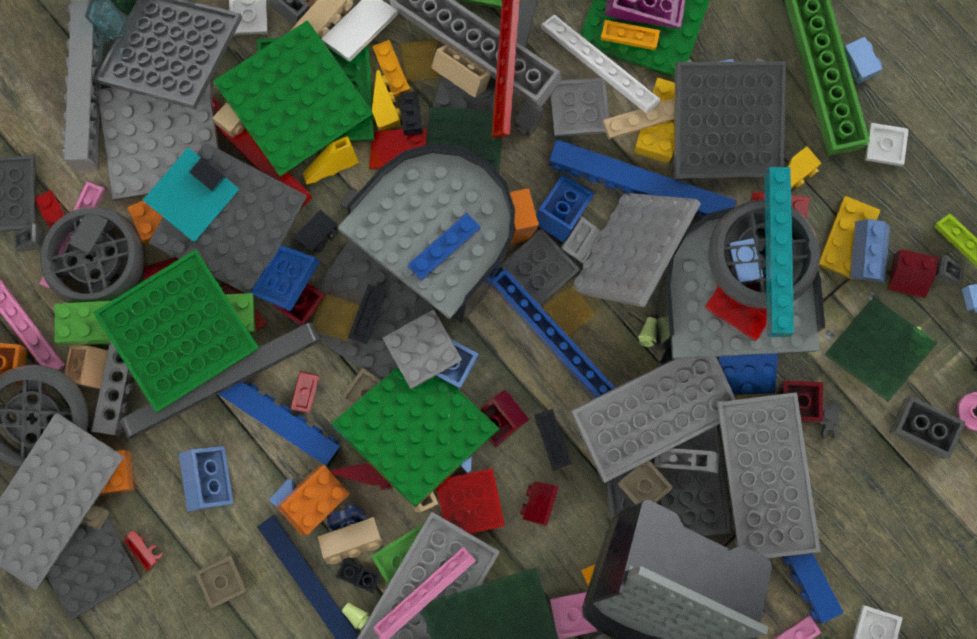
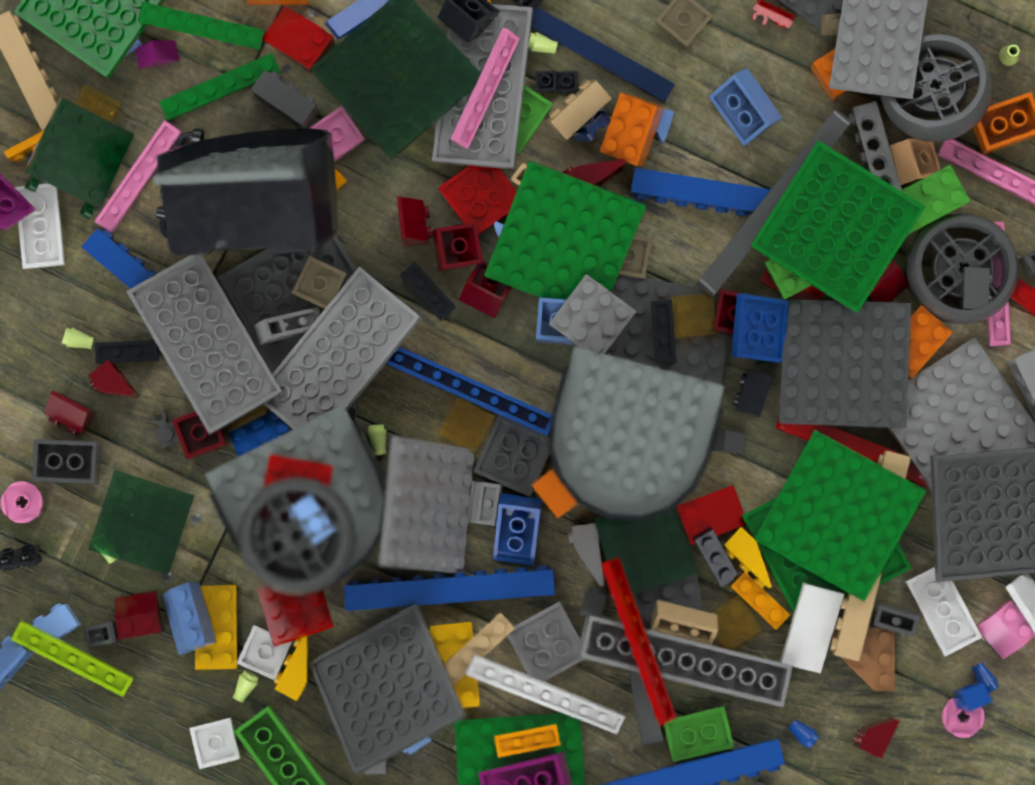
camera: 160 degrees right, 5 degrees up
teal piece [143,147,240,243] -> none
plate [290,371,319,413] -> none
yellow slope [302,136,359,185] -> none
blue plate [407,213,481,281] -> none
teal brick [764,167,794,337] -> none
none -> dark red slope [44,390,96,436]
none -> yellowish green cone [62,327,94,350]
none -> dark red slope [88,360,139,399]
none -> black plate [95,340,159,364]
none -> yellowish green cone [233,670,259,702]
none -> white plate [237,625,292,680]
none -> dark red slope [432,222,483,272]
none -> light grey slope [568,523,604,586]

